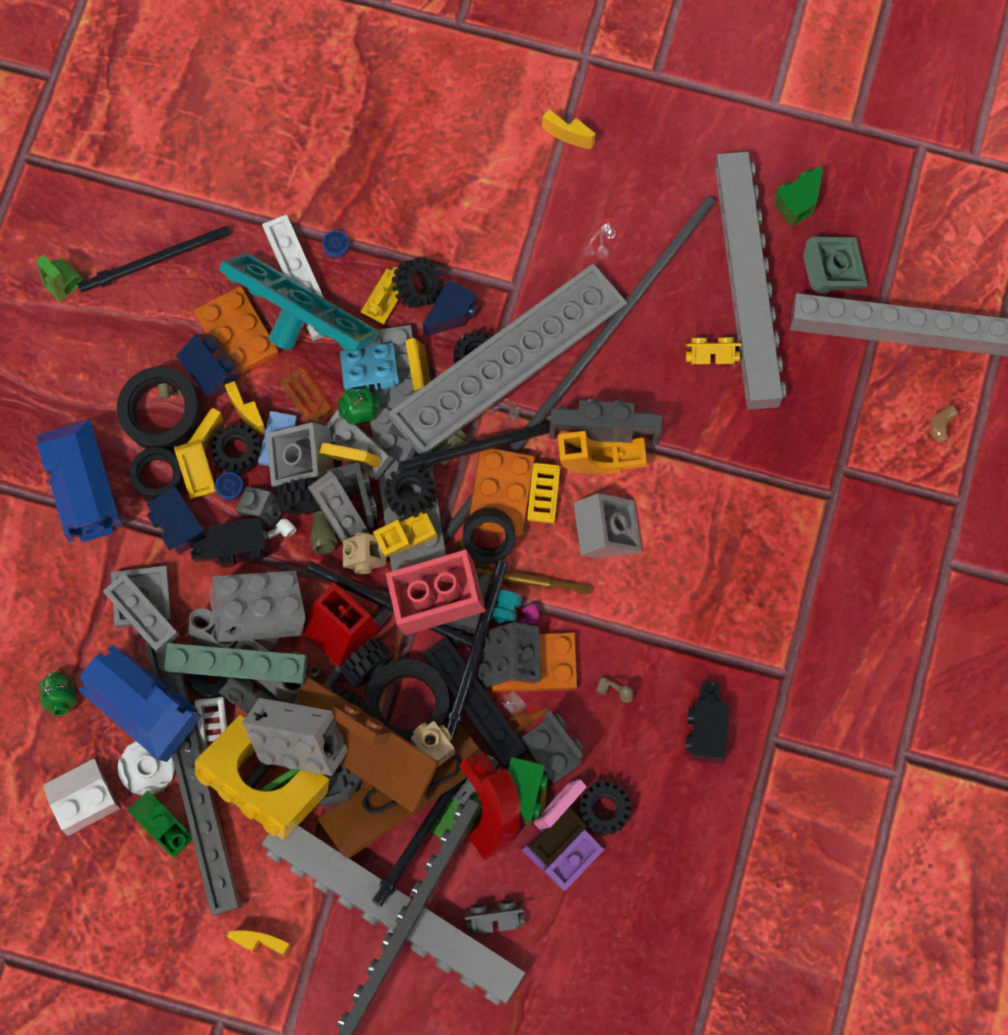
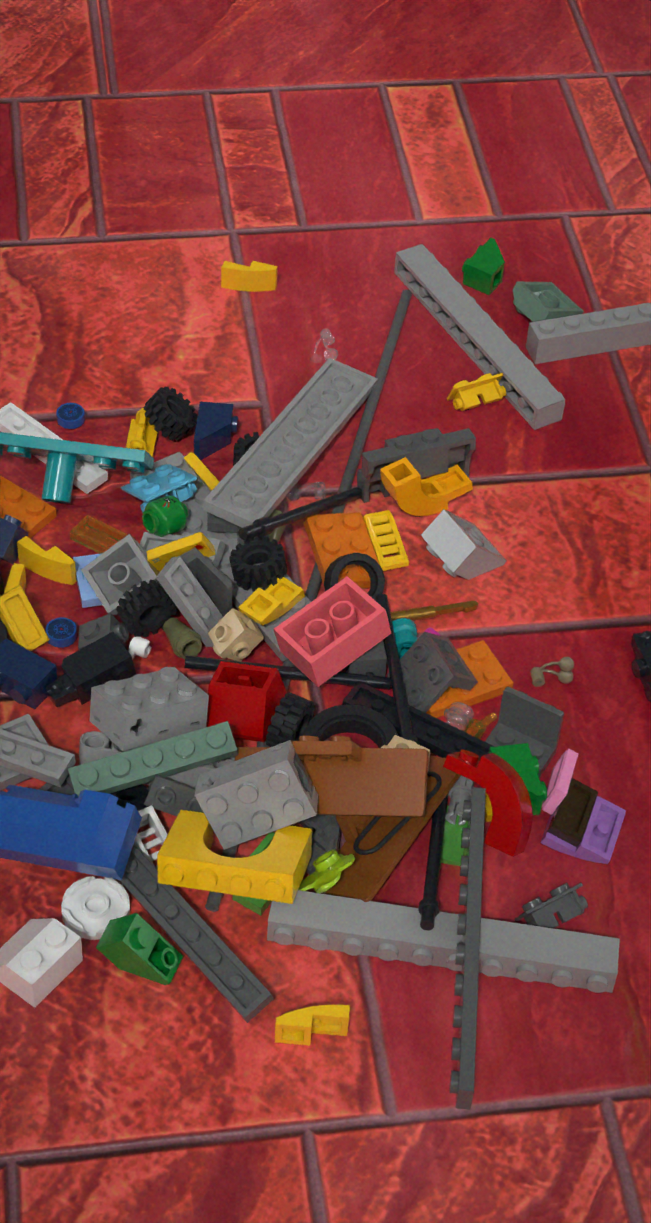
camera: 25 degrees left, 25 degrees down
black tyre [210,422,261,475] -> none
black tyre [579,781,632,836] -> none
none -> lime plate [298,849,355,894]

